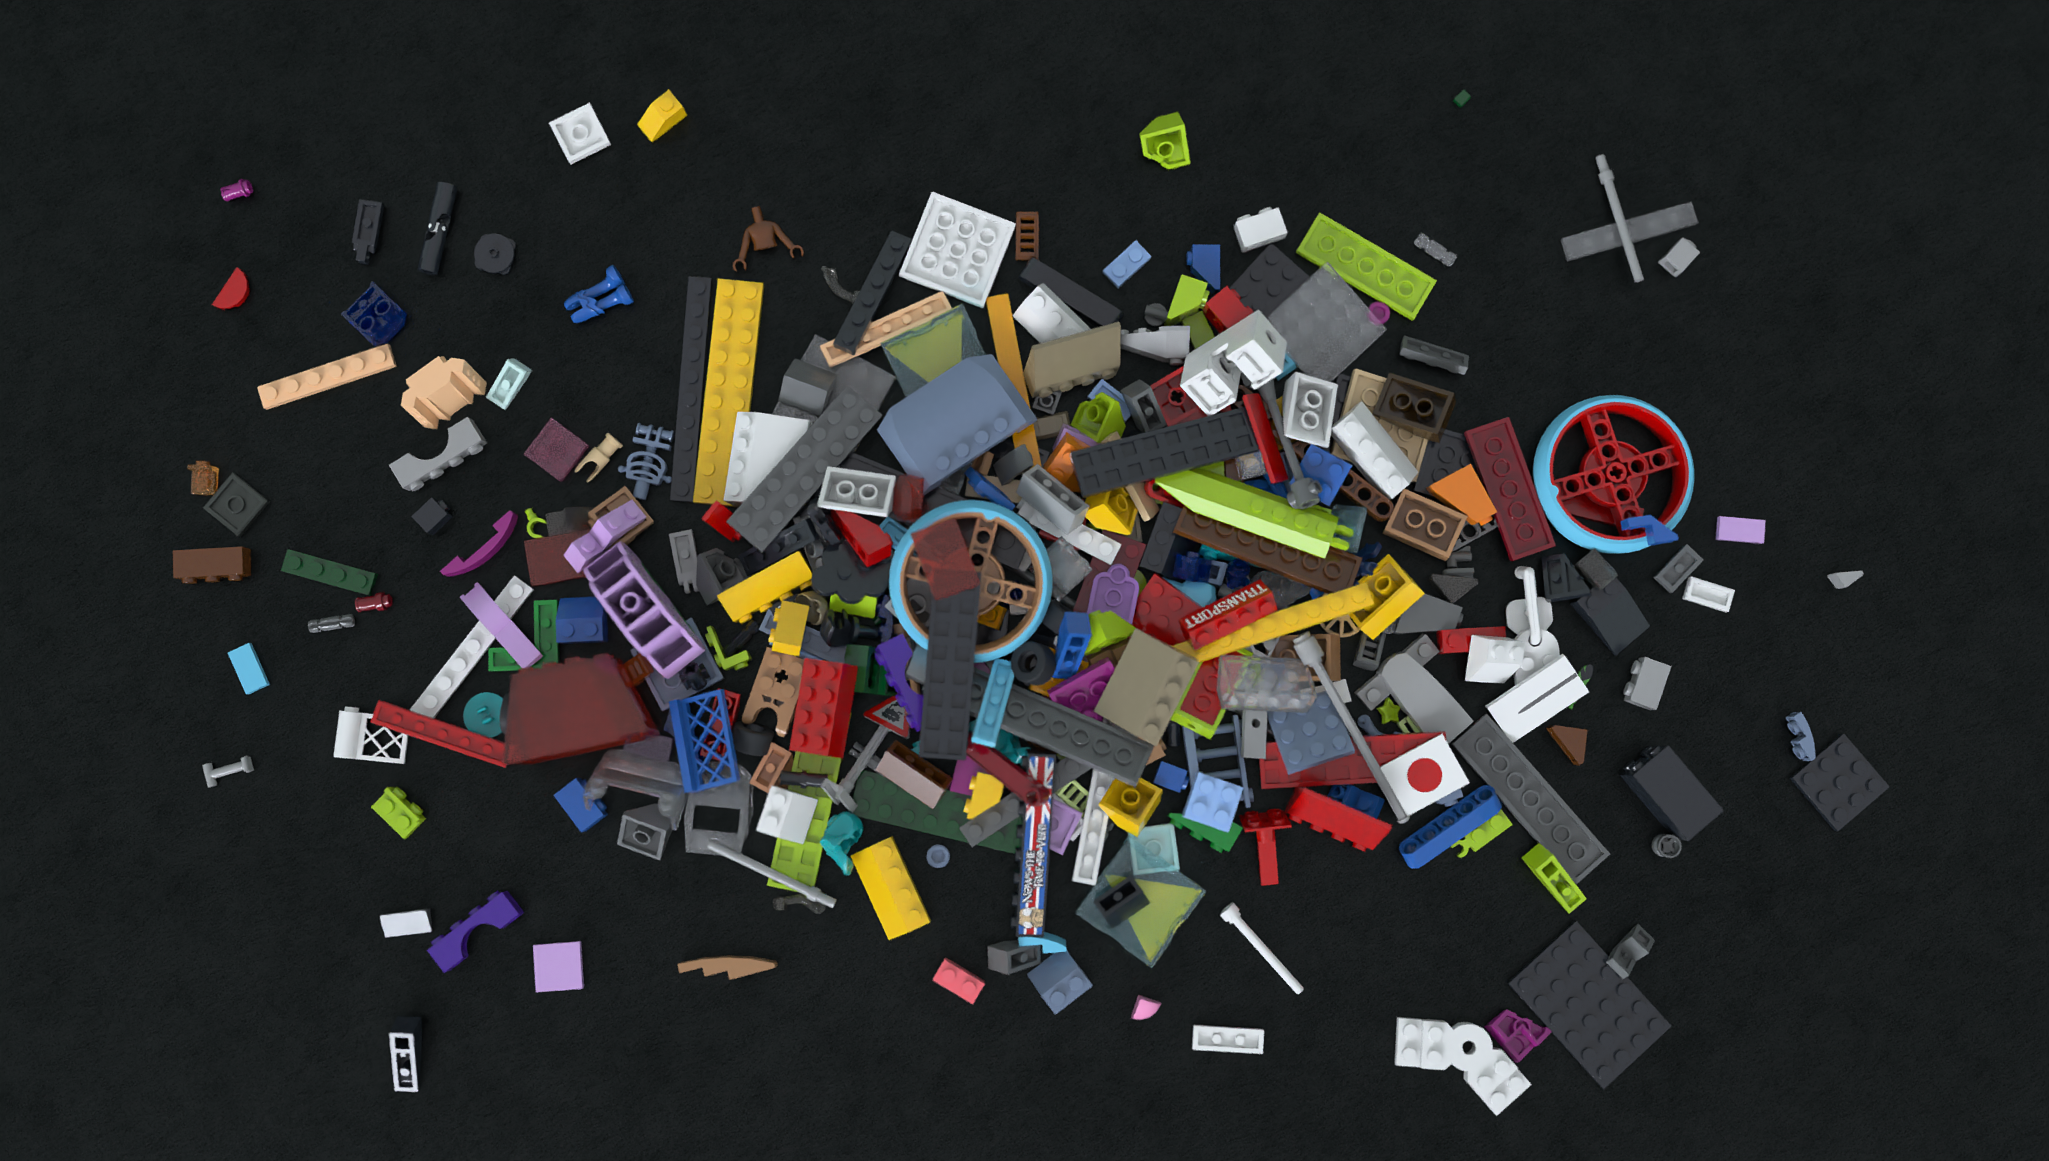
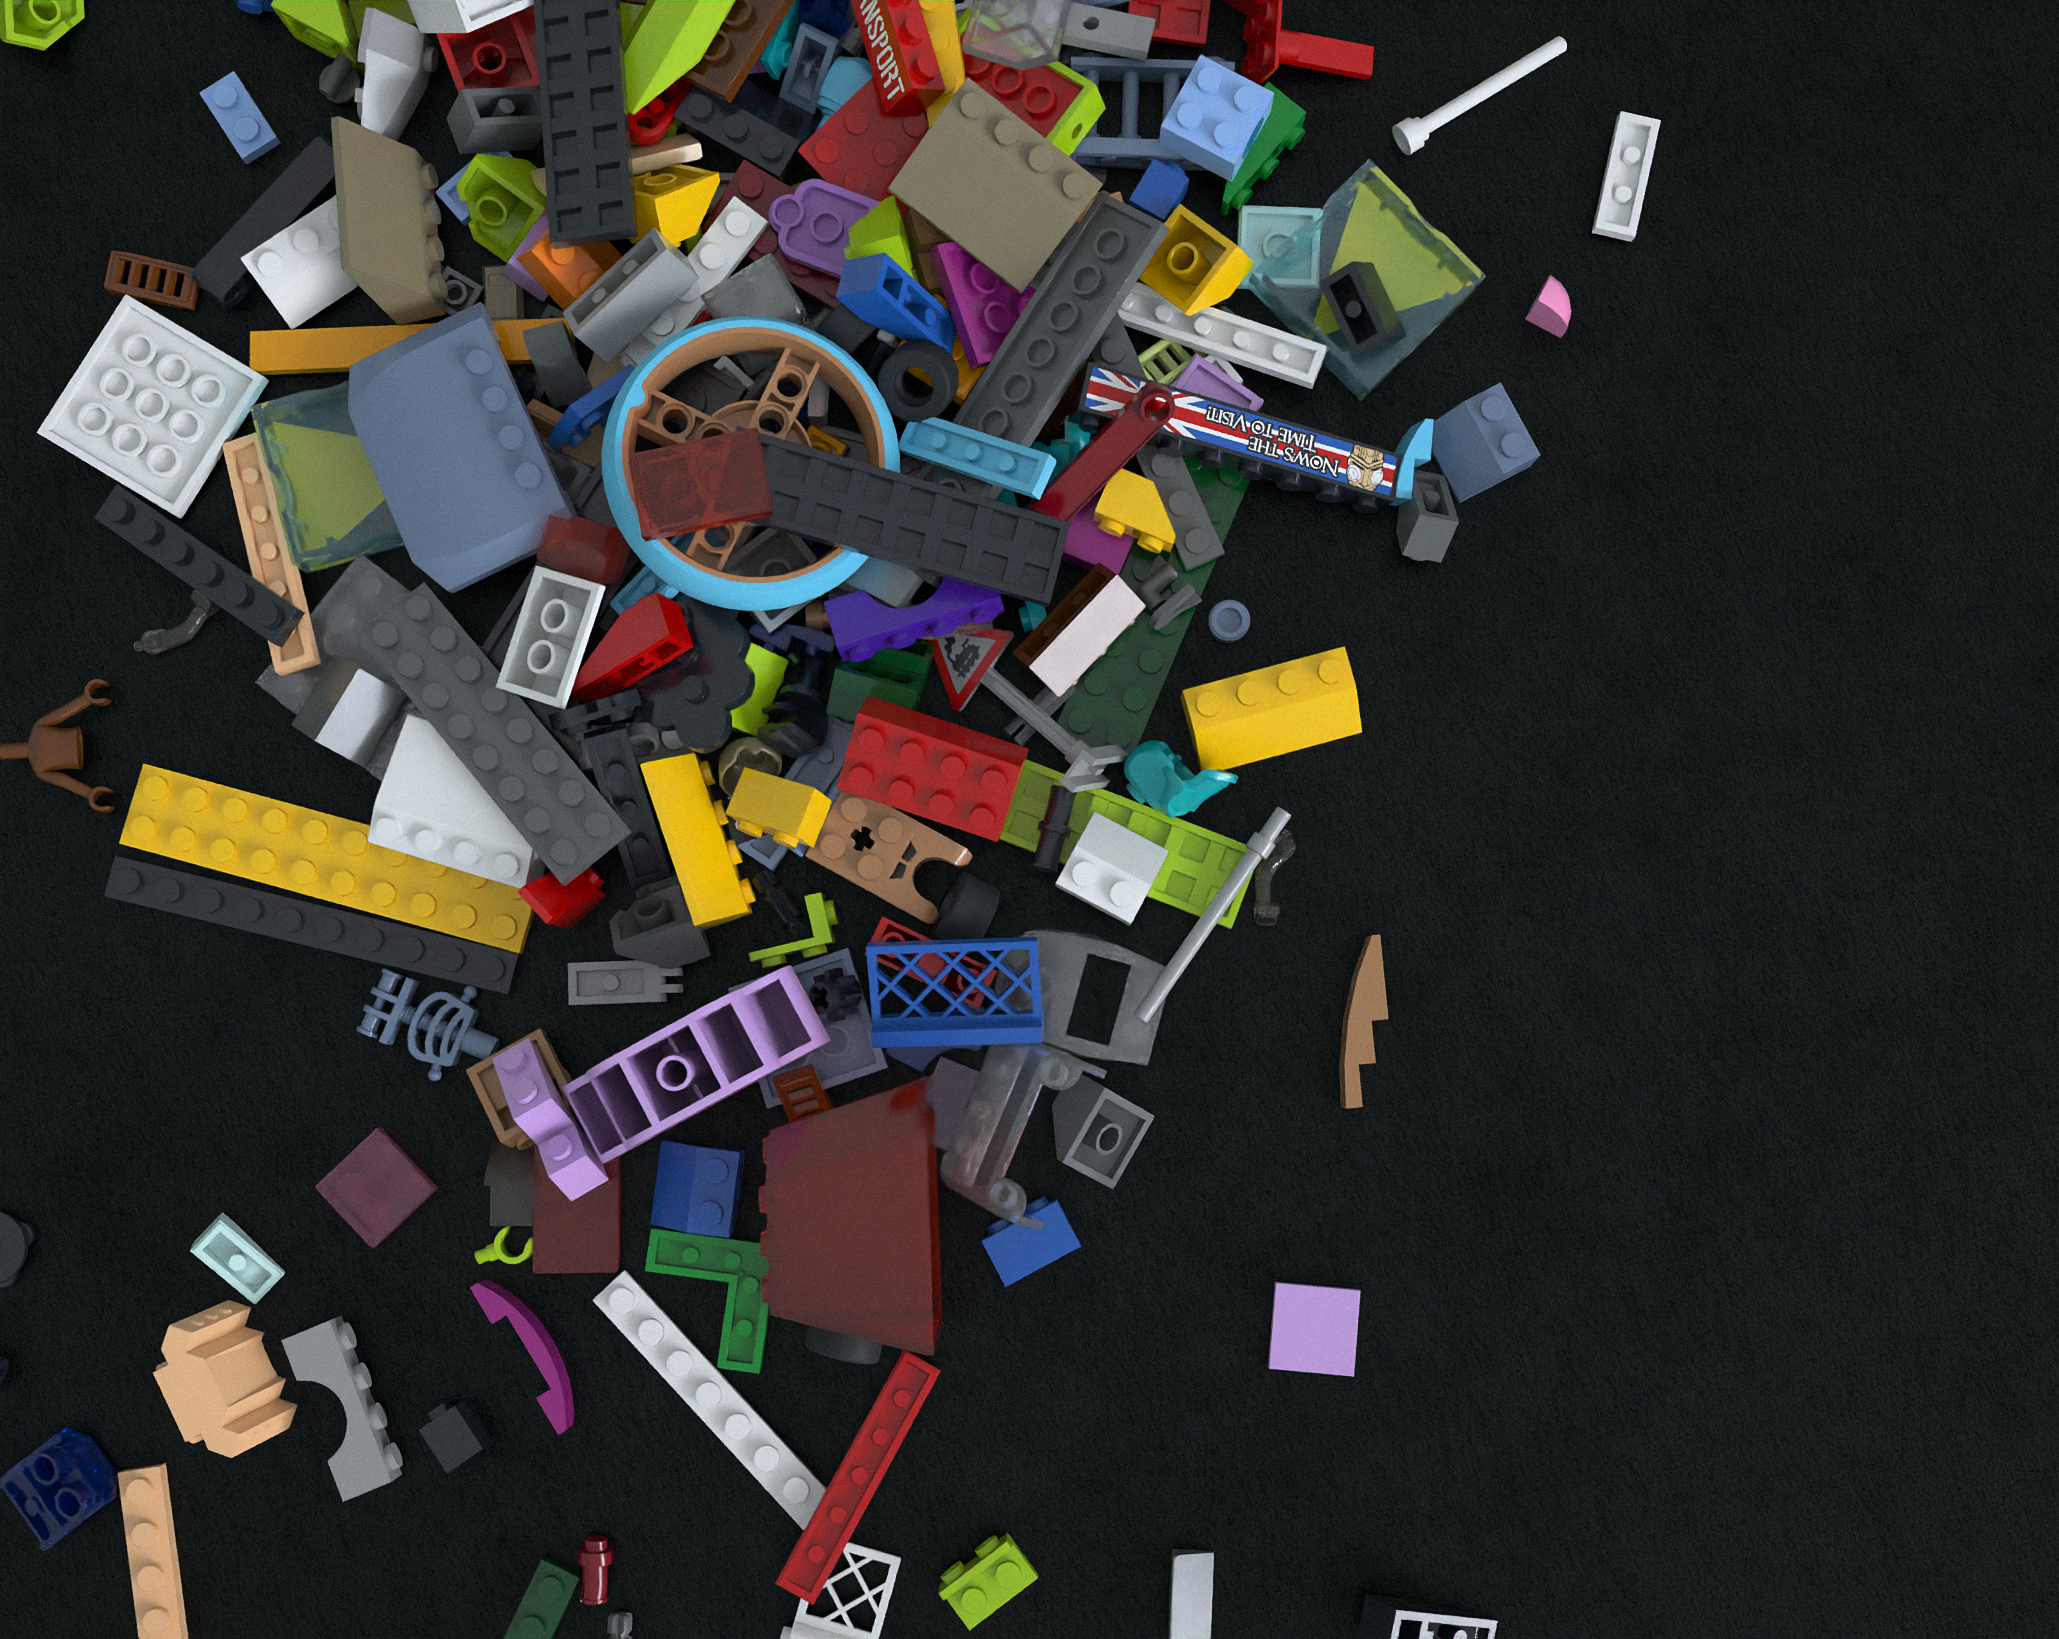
camera: 75 degrees left, 0 degrees up
dark purple arch [427,890,524,973] -> none
lavender piece [460,582,543,671] -> none
teal piece [463,692,503,738] -> none
blue piece [564,265,634,323] -> none
tan piece [575,433,623,482] -> none
nougat slope [749,742,794,794] -> none
coral brick [933,957,985,1004] -> none
clear blue brick [1173,551,1212,583] -> none
none -> dark grey piece [1136,555,1202,630]

